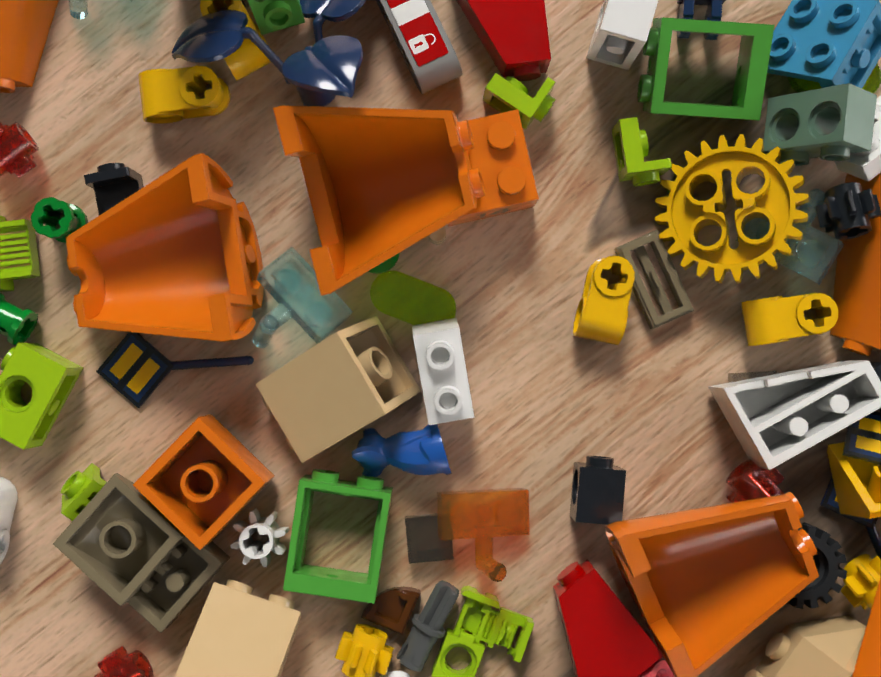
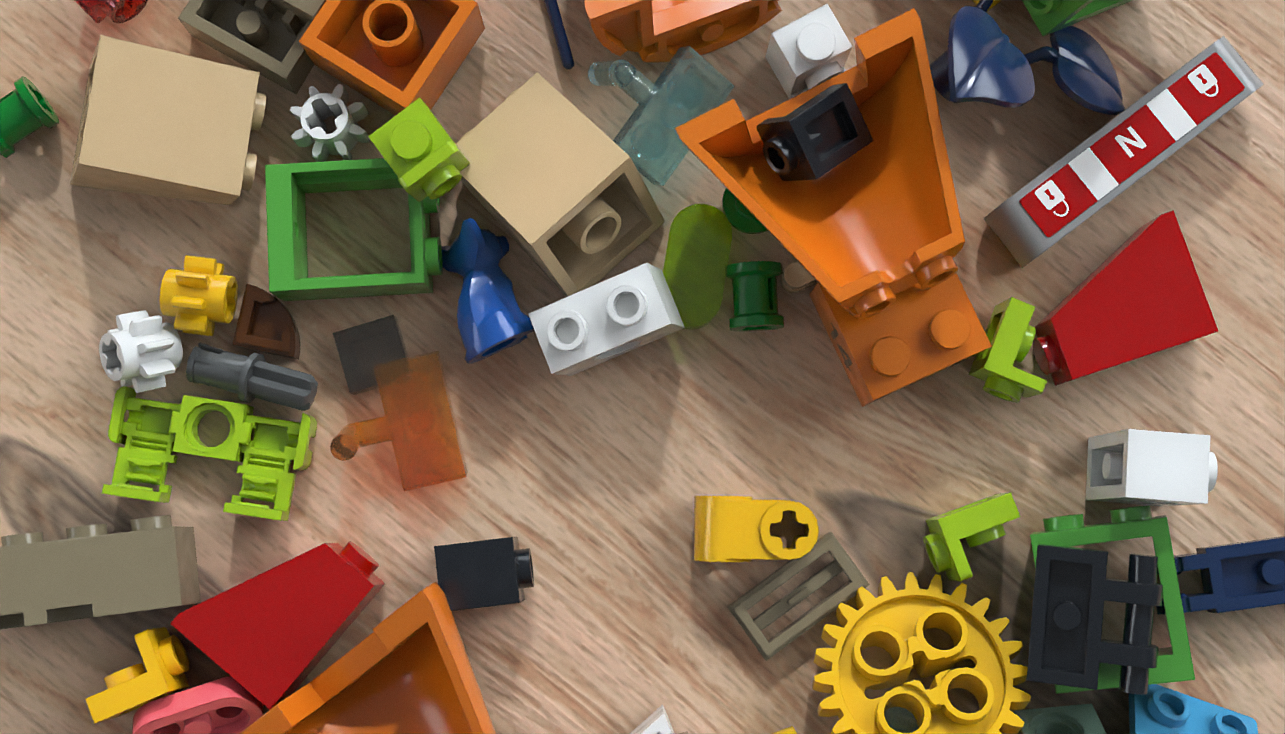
camera: 75 degrees right, 5 degrees down
none -> lime bracket [368,97,470,202]
none -> green bush [725,261,784,331]
none -> black bracket [756,83,874,181]
none -> white brick [765,4,852,99]
none -> black plate [1027,544,1163,695]

